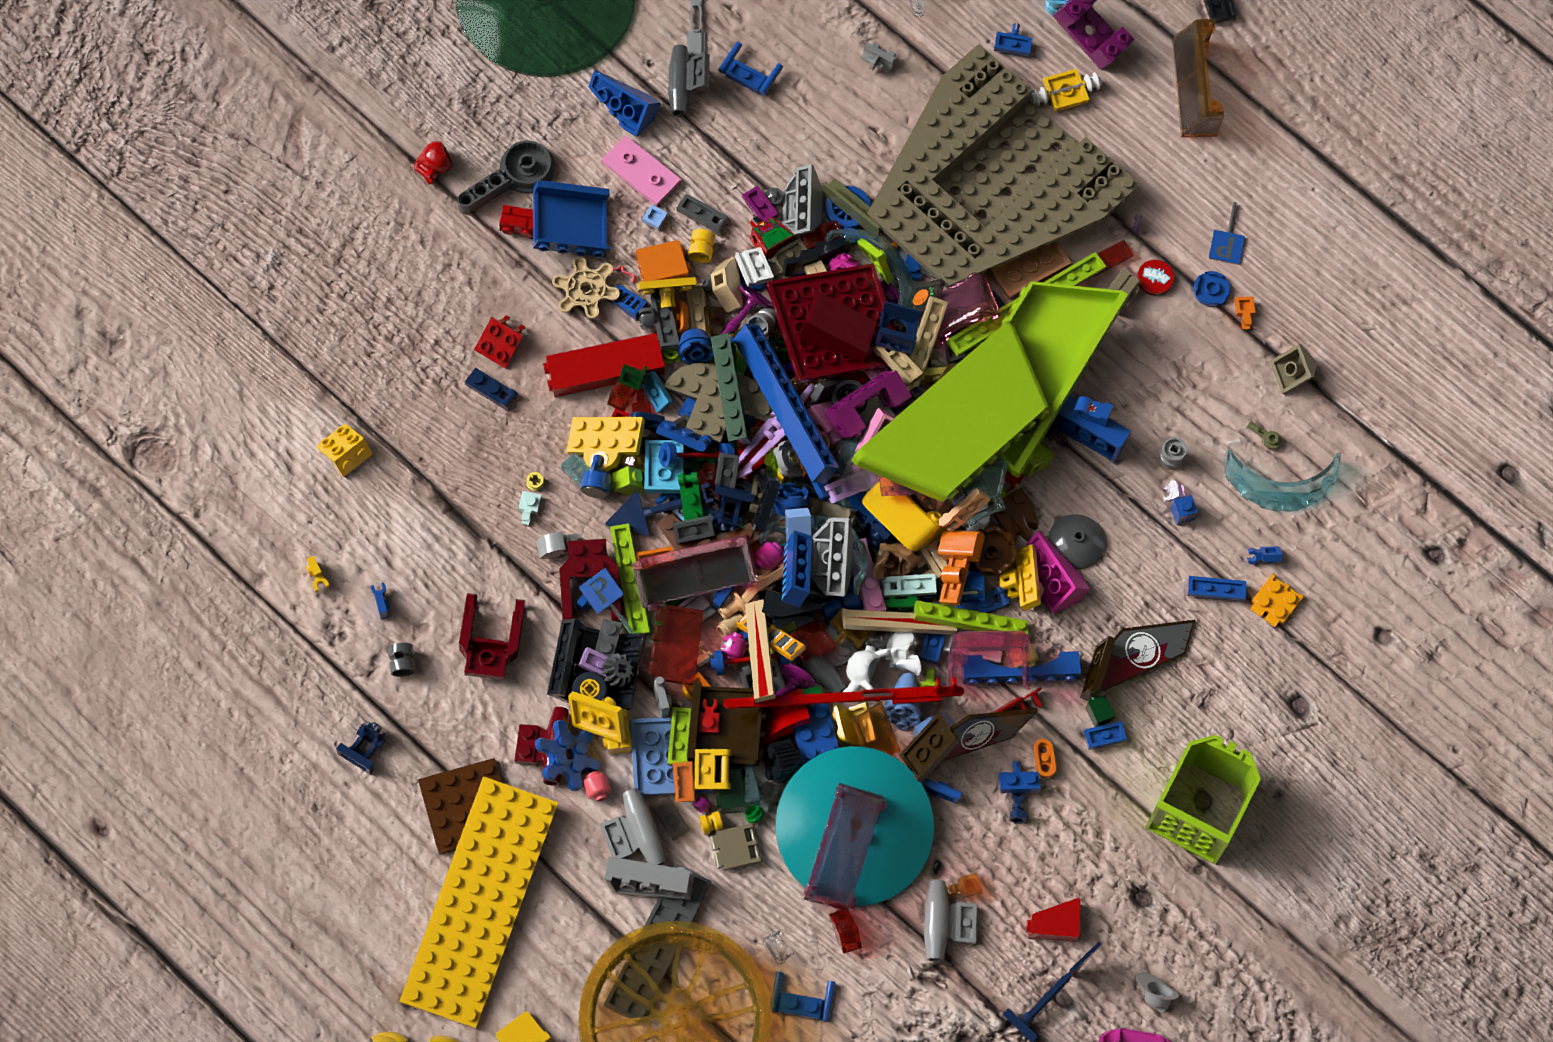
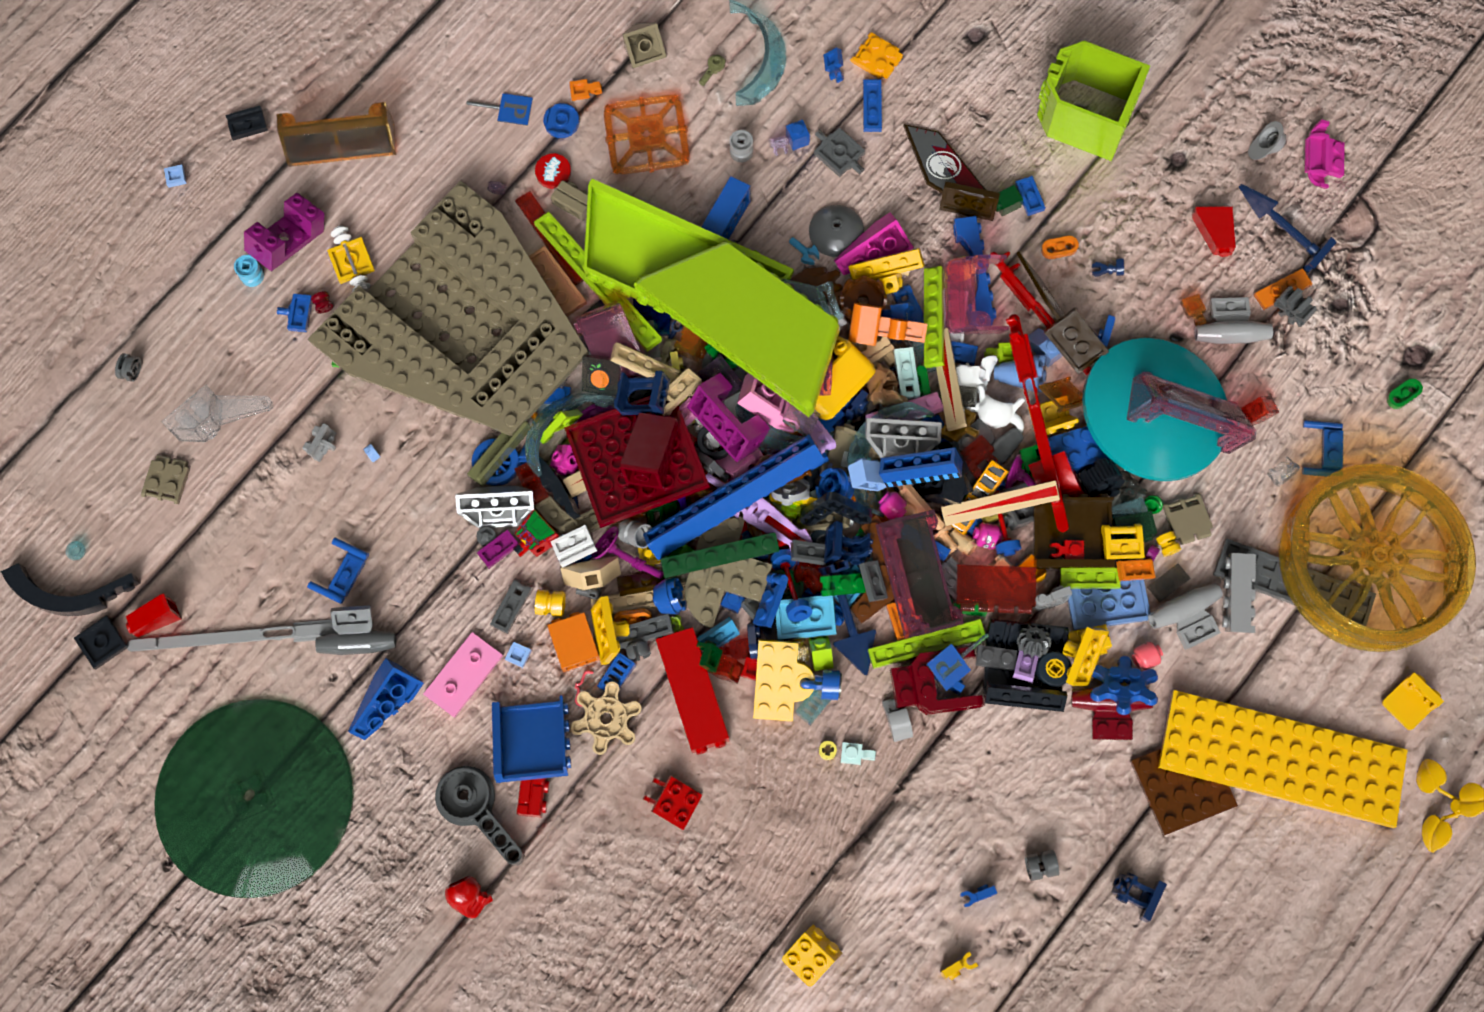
camera: 85 degrees left, 5 degrees up
dark red plate [459,593,525,680] -> none
dark blue plate [465,368,519,410] -> none
light nougat hinge [938,487,990,532] -> none
blue plate [998,761,1040,793] -> none
blue leg [1073,396,1113,427] -> none
none -> dark red wheel [311,291,334,314]
none -> light blue axle [363,444,380,462]
none -> clear orange plate [604,94,690,175]
none -> dark azure bar [789,237,819,265]
none -> dark grey plate [814,128,865,177]
none -> orange plate [1254,268,1313,310]
none -> dark grey gear [1274,286,1317,327]

